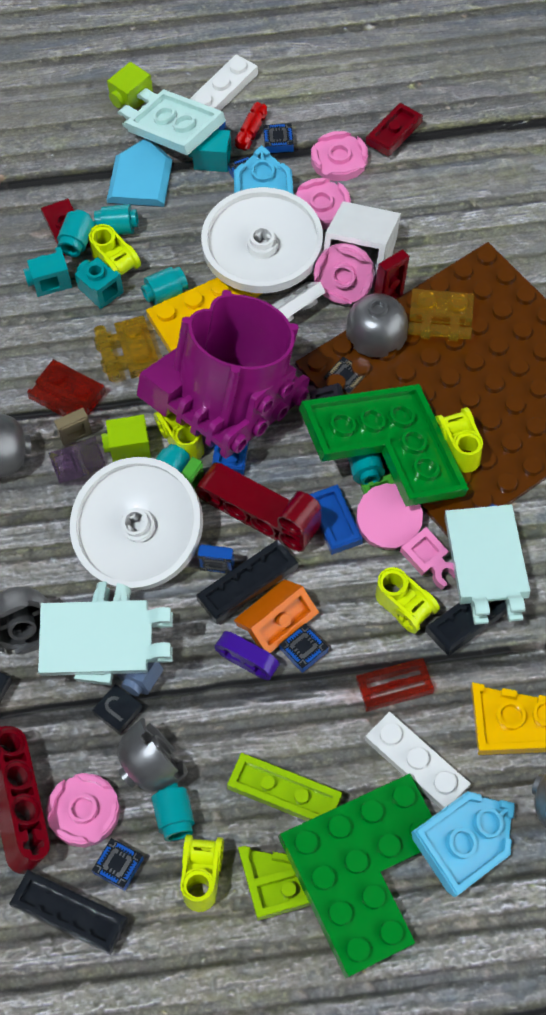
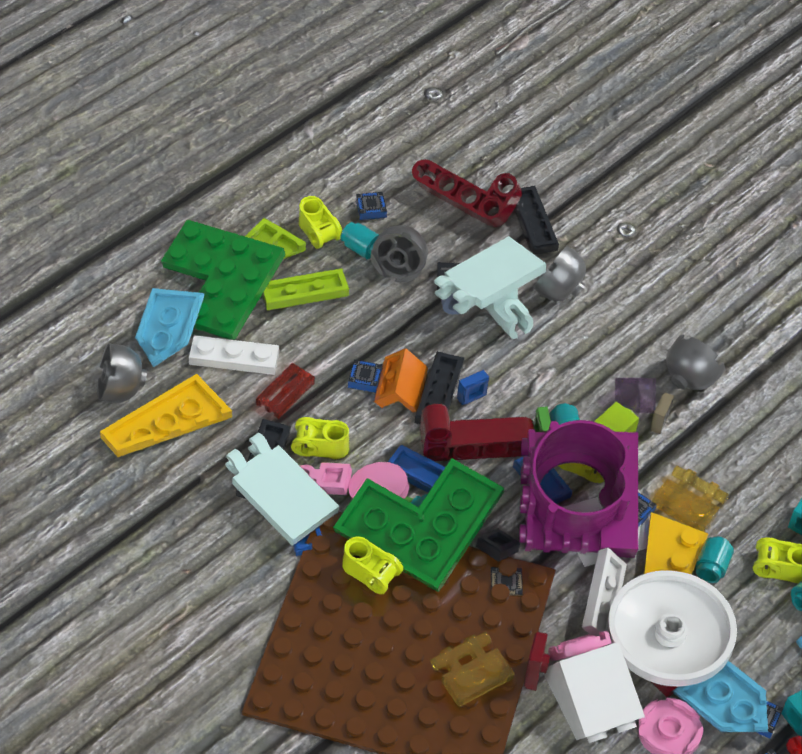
camera: 135 degrees right, 10 degrees down
black plate [9,870,128,955] -> none
clear red plate [27,359,106,416] -> none
bright pink tile [46,773,120,848] -> none
white dish [70,457,203,591] -> none
teal brick [75,257,124,309] -> none
dark purple beam [214,631,280,680] -> none
flat silver cylinder [346,293,408,358] -> none

